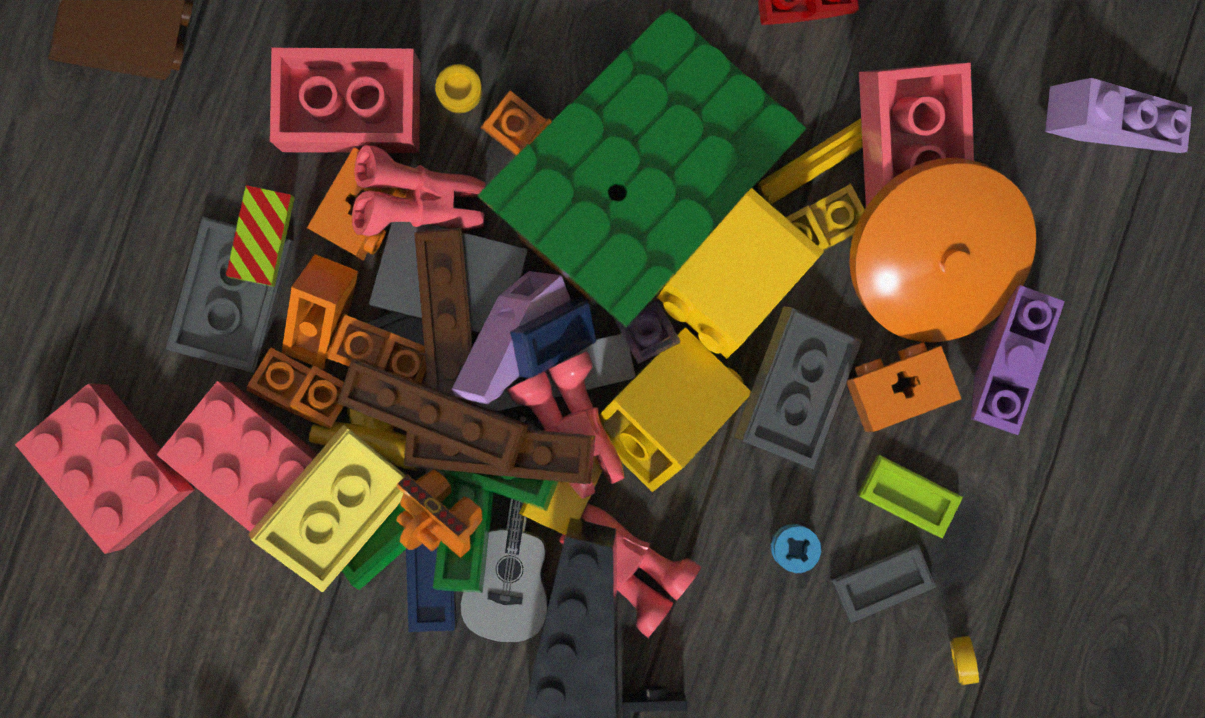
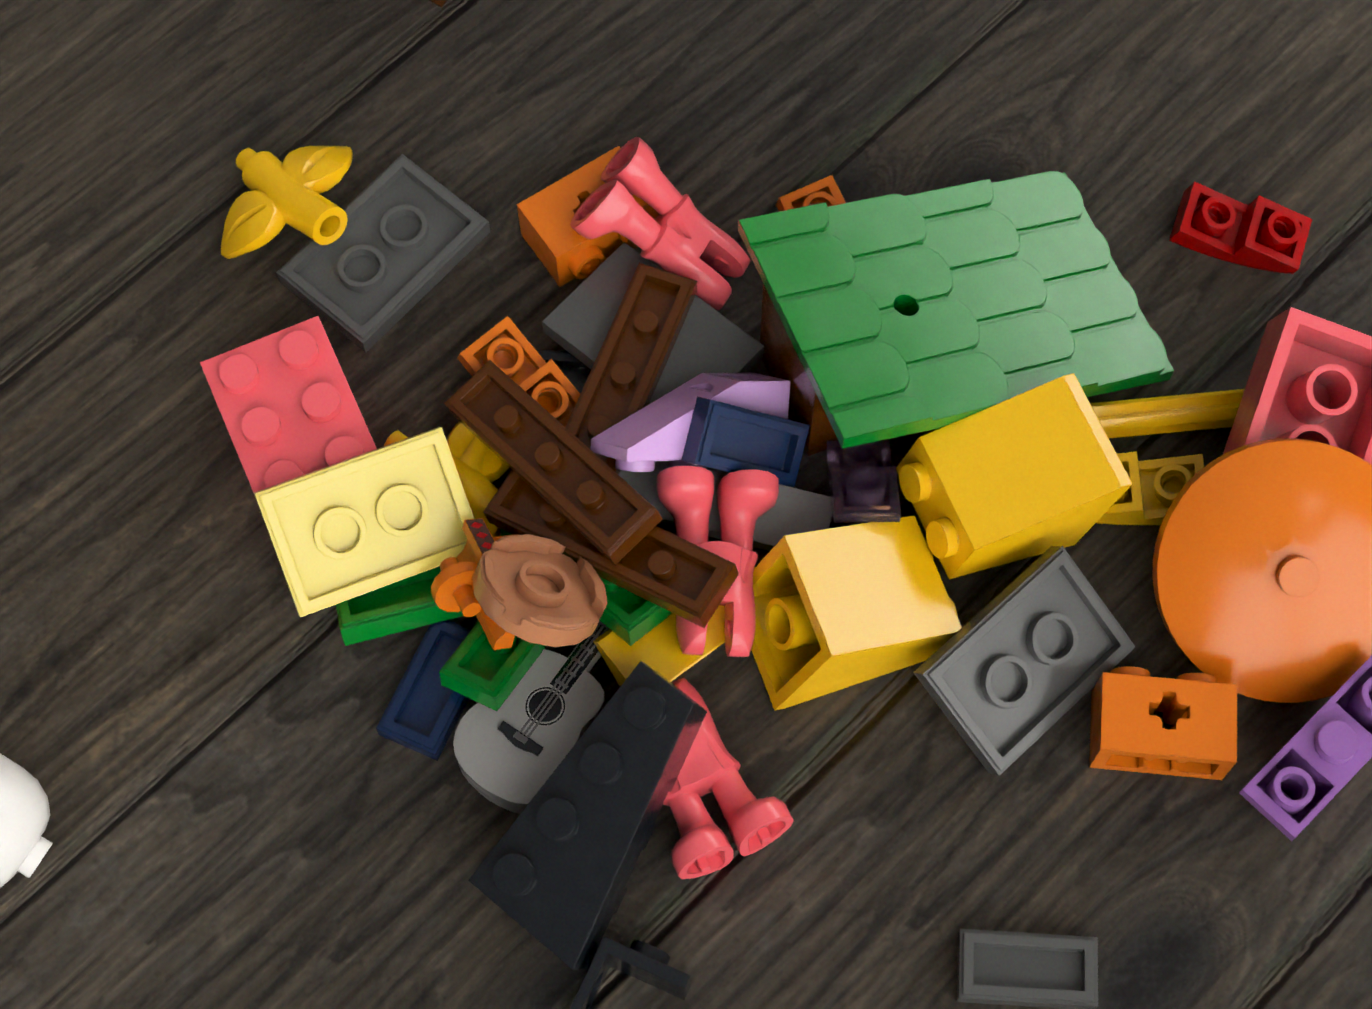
camera: 25 degrees right, 20 degrees down
coral brick [15,383,195,554] -> none
tile [226,185,295,287] -> none
orange slope [246,347,344,429] -> none
coral brick [270,48,421,153] -> none
orange slope [282,254,358,370] -> none
yellow tile [435,64,482,113] -> none
dark azure wheel [770,524,821,573] -> none
lime tile [857,455,963,539] -> none
none -> yellow plant [221,146,353,259]
none -> nougat tile [472,534,608,647]

